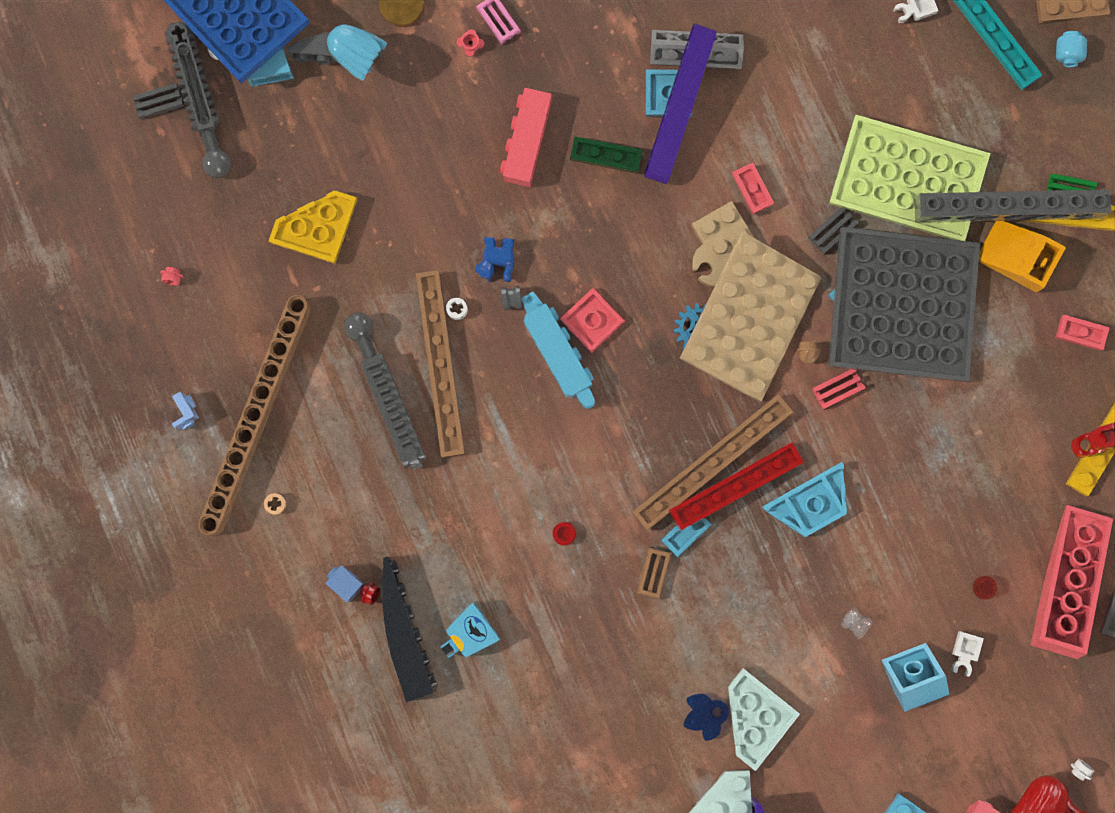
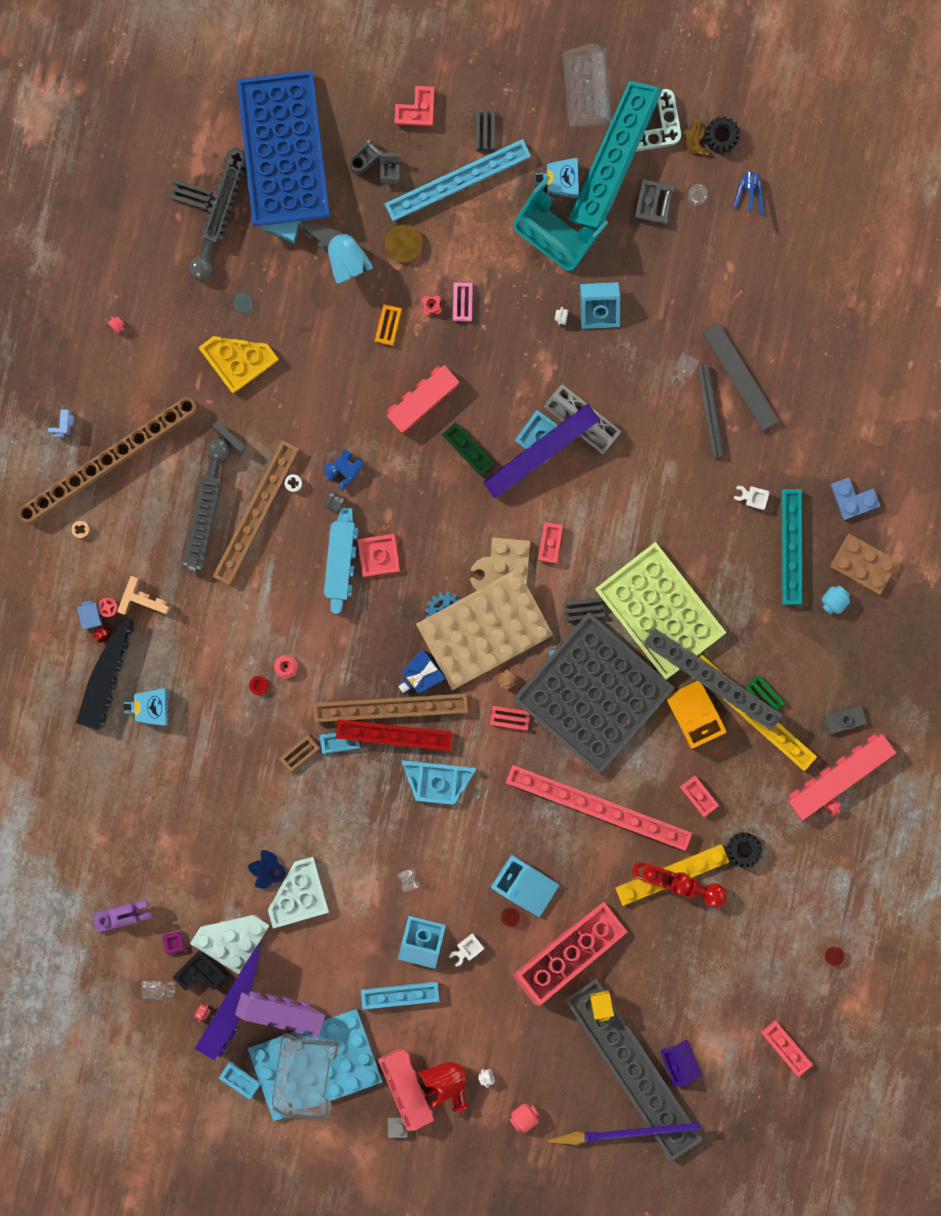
camera: 25 degrees right, 5 degrees up
none -> coral wheel [98,598,119,617]
none -> light nougat bracket [117,576,171,615]
none -> dark grey tile [212,421,245,455]
none -> clear light blue tile [233,293,253,313]
none -> coral plate [274,655,298,679]
none -> medium azure plate [361,981,439,1010]
none -> light orange tile [375,304,402,346]
none -> blue torso [397,650,445,694]
none -> medium azure slope [491,853,560,917]
none -> coral plate [506,765,692,851]

